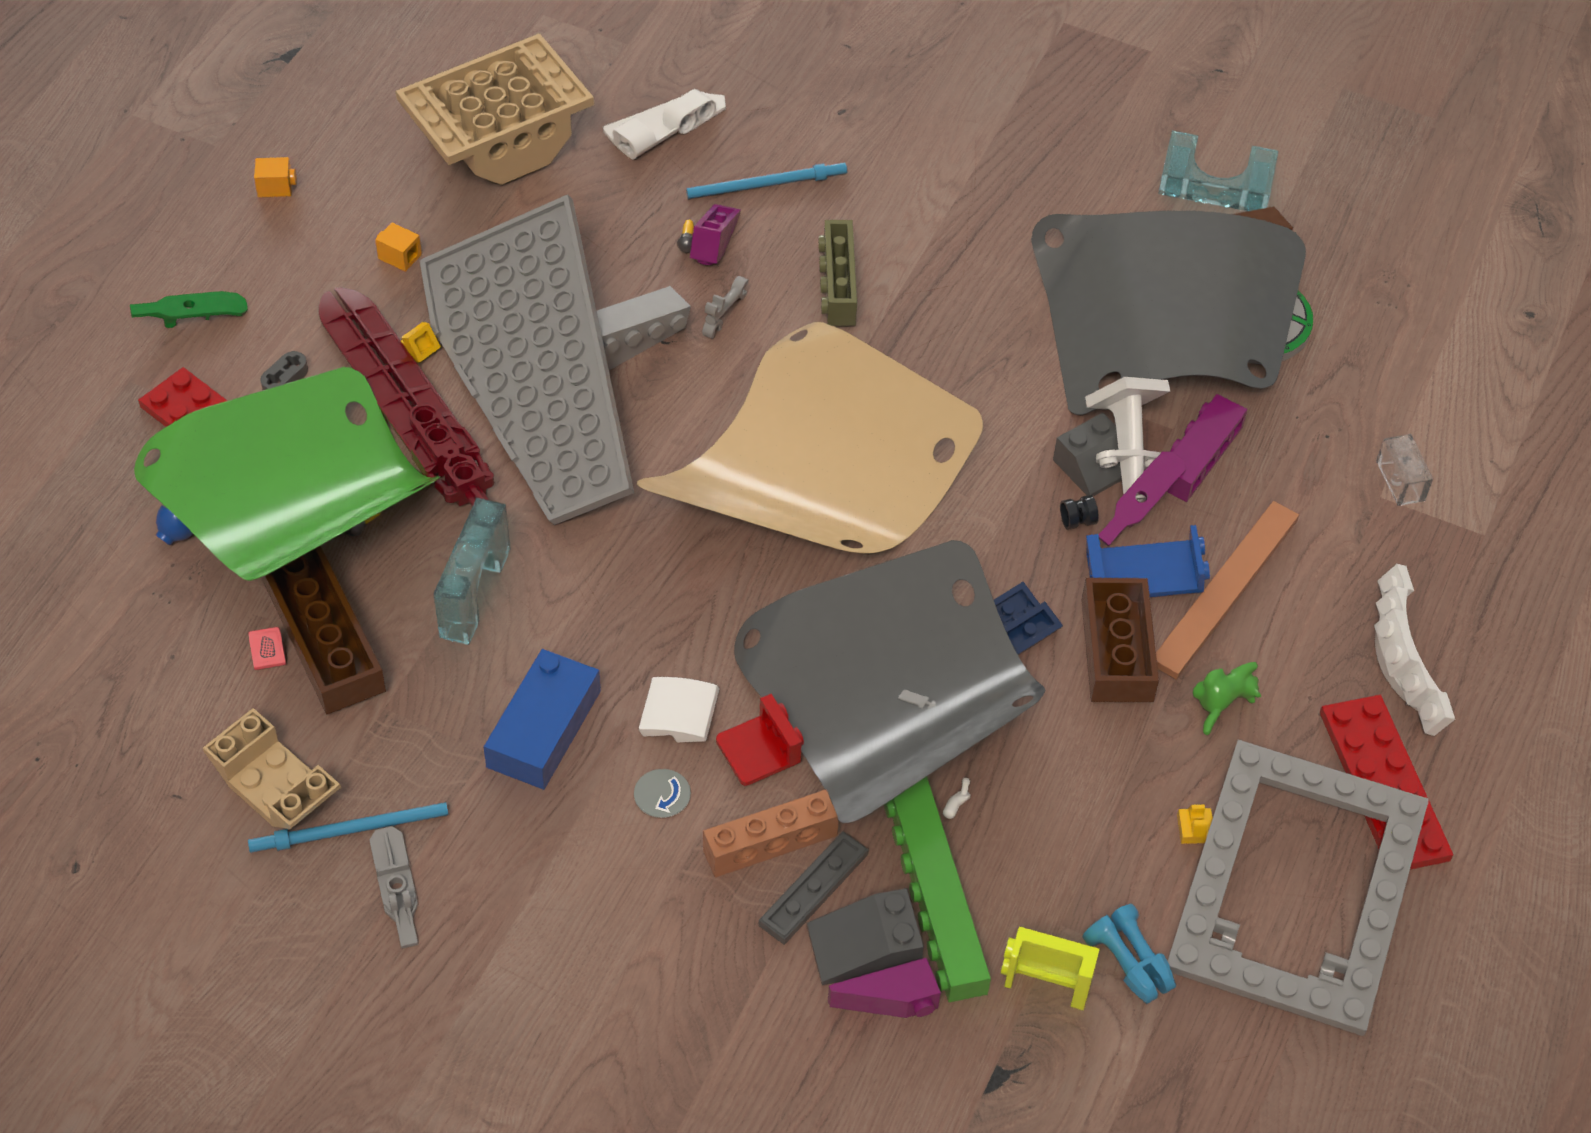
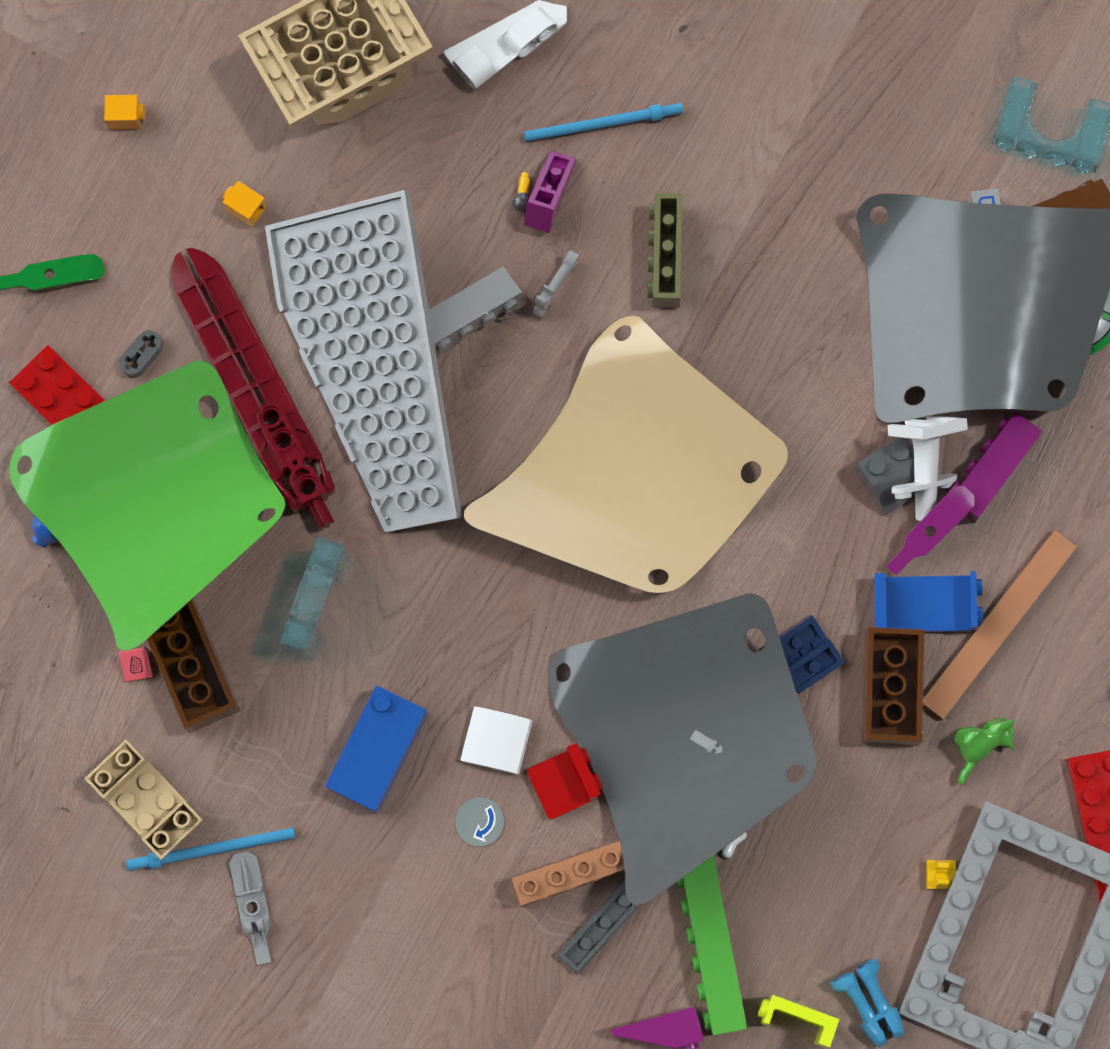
camera: 10 degrees right, 25 degrees up
yellow tile [401,322,441,363] -> none
dark grey slope [807,888,924,985] -> none
black wheel [1060,495,1099,530] -> none

